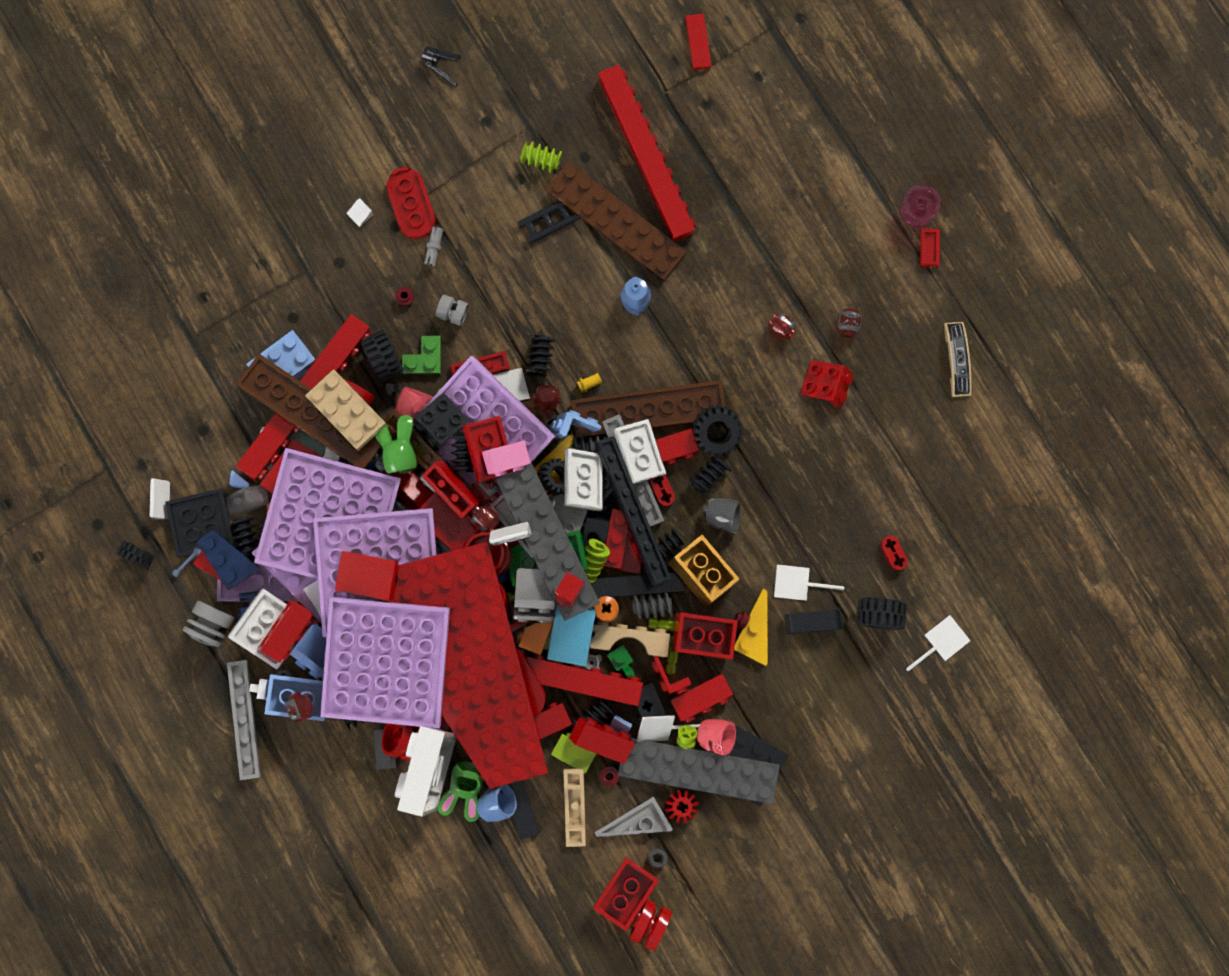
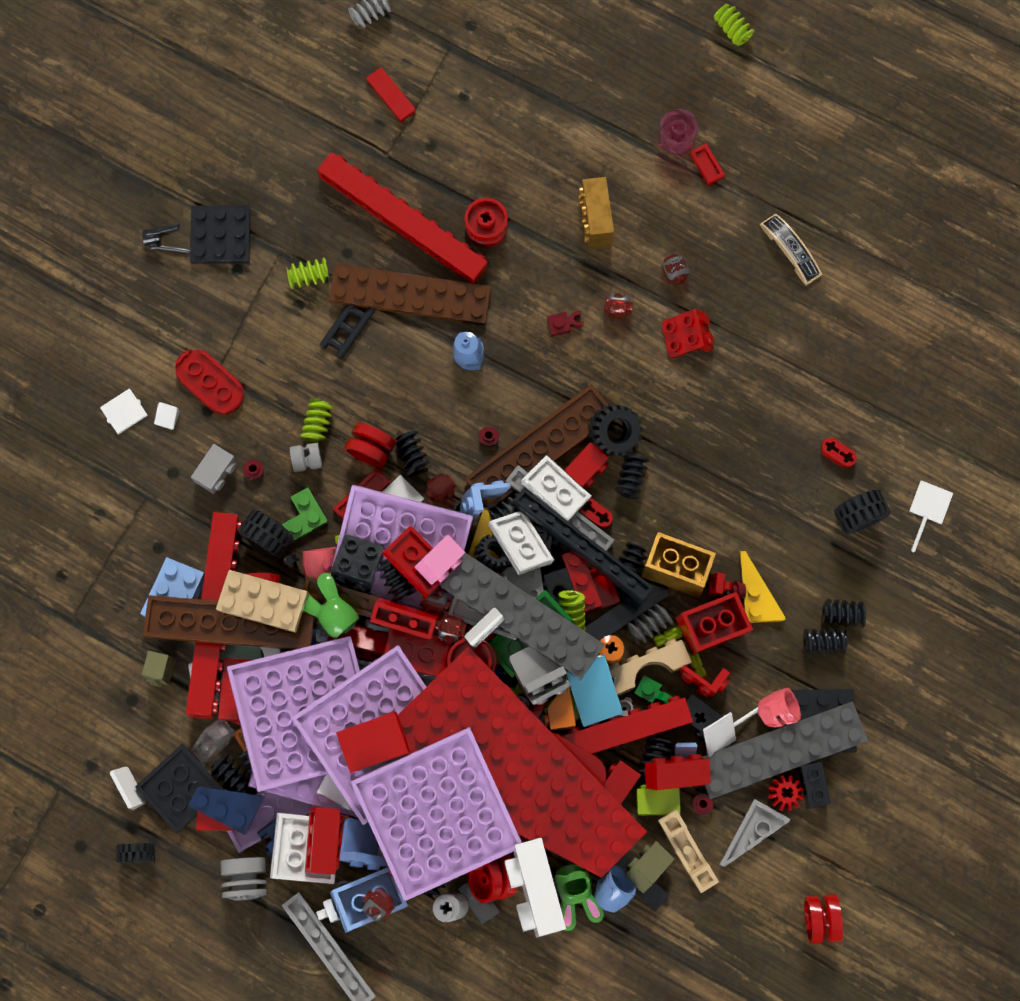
camera: 25 degrees left, 5 degrees down
sand blue hinge [172,547,201,577] -> none
light blue slope [229,470,253,490] -> none
light grey pin [424,227,444,267] -> none
red brick [555,572,585,608] -> none
yellow pin [577,373,602,393] -> none
red brick [593,856,659,931] -> none
dark grey plate [648,849,667,869] -> none
red brick [670,674,733,723] -> none
lime wheel [676,725,698,749] -> none
dark grey helmet [703,498,741,534] -> none
white piece [774,565,844,601] -> none
black beam [785,610,842,634] -> none
none -> white piece [100,388,148,434]
none -> olive brick [142,651,176,687]
none -> black plate [190,205,251,264]
none -> light grey brick [191,444,236,494]
none -> lime piece [300,398,334,443]
none -> red wheel [344,422,396,469]
none -> light grey piece [433,892,469,922]
none -> red wheel [464,198,508,248]
none -> dark red plate [479,426,499,447]
none -> dark red plate [547,311,584,337]
none -> pearl gold brick [578,177,614,249]
none -> olive brick [625,841,675,893]
none -> red tile [707,572,732,597]
none -> lime piece [713,3,755,46]
none -> black brick [797,762,831,809]
none -> black piece [803,628,848,655]
none -> black piece [821,598,866,628]

